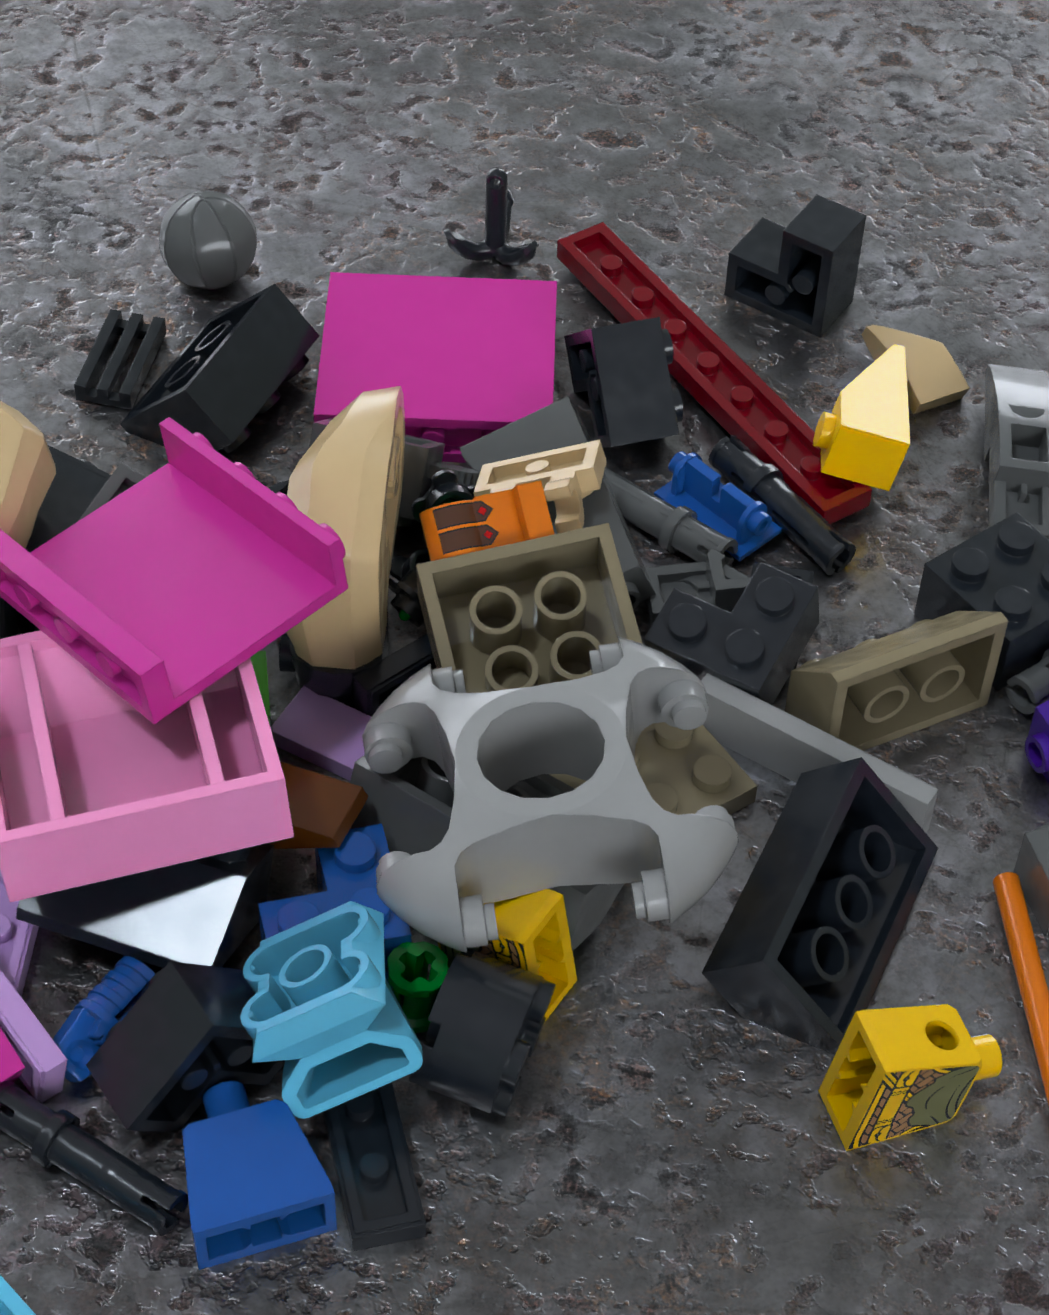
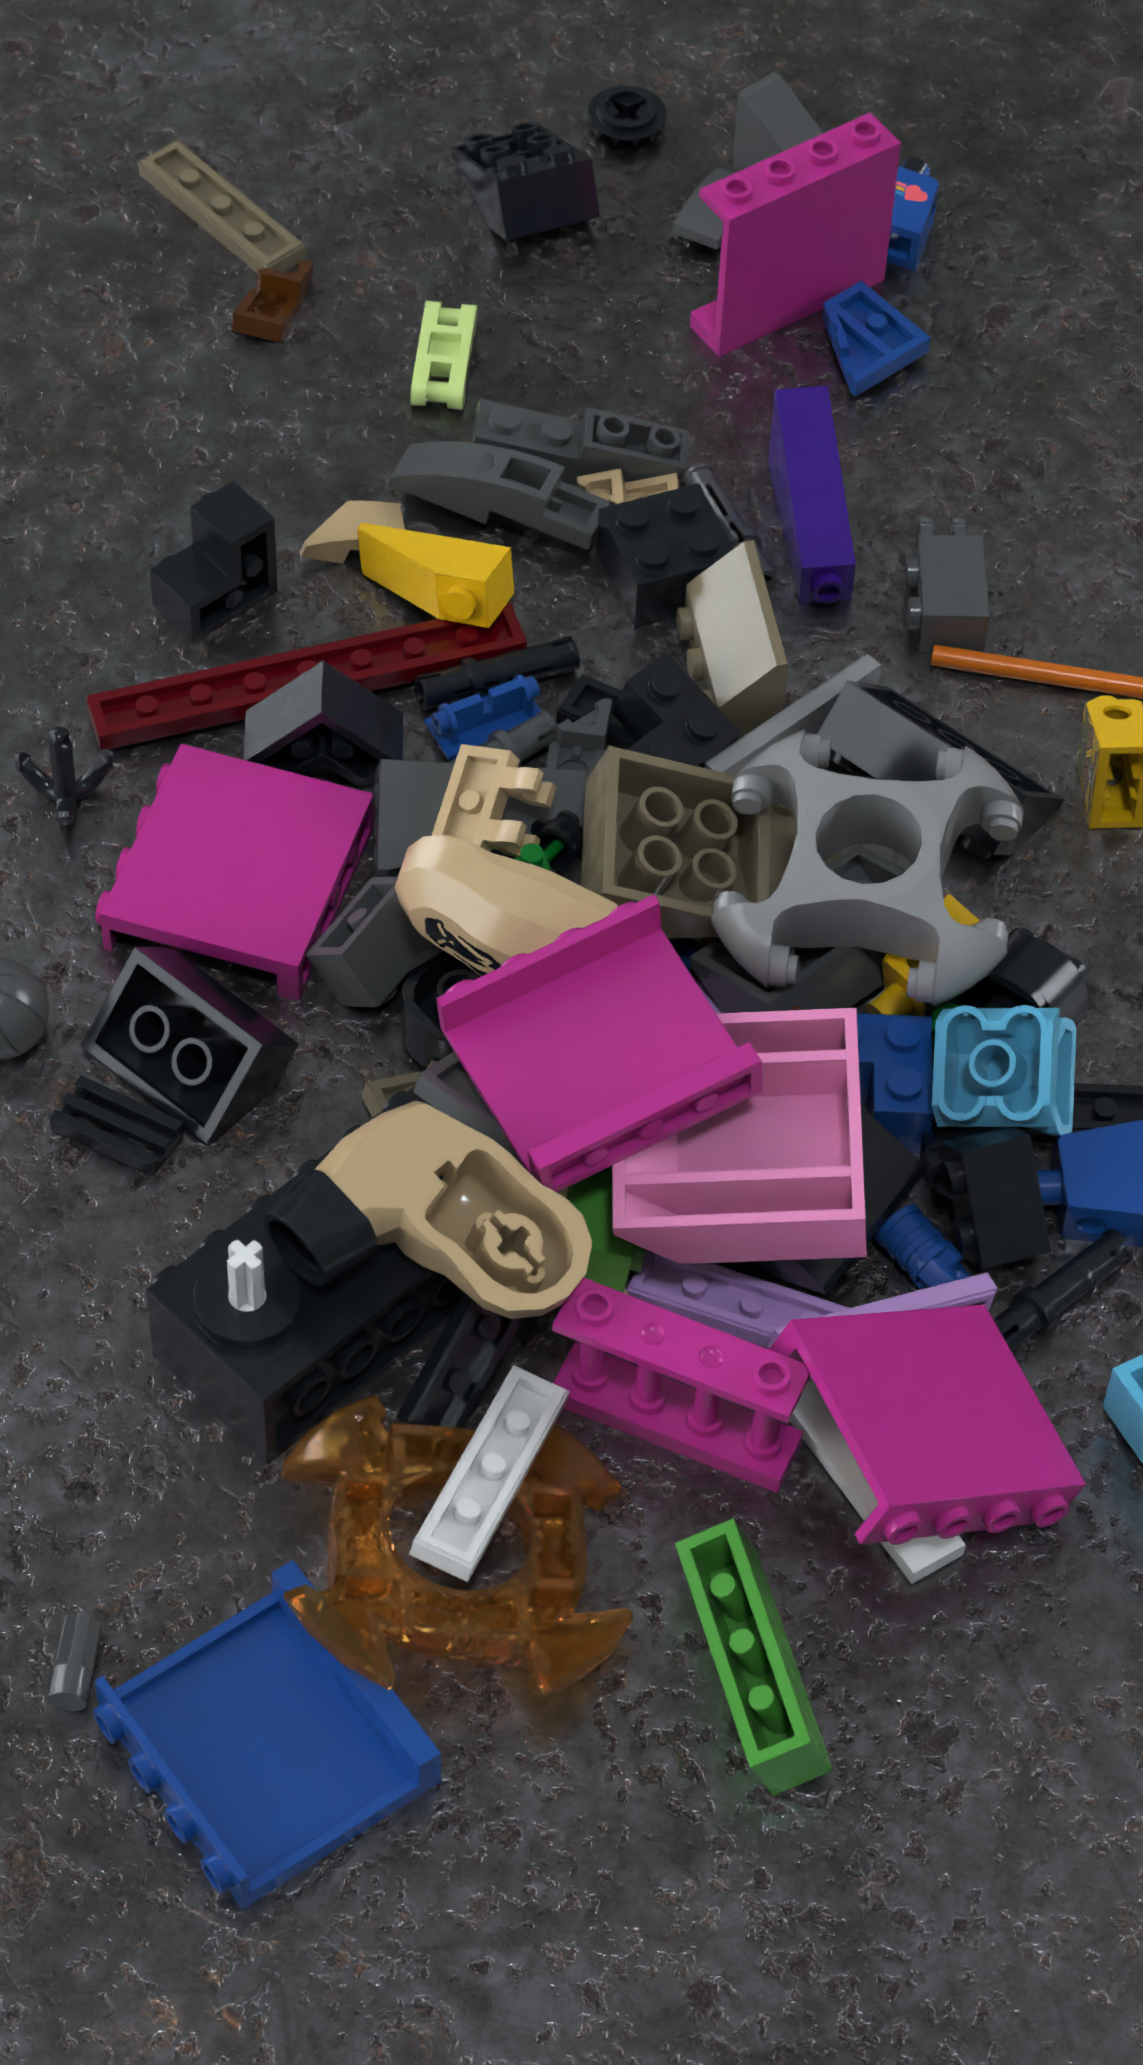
camera: 75 degrees left, 5 degrees up
orange leg [419,480,554,561] -> none

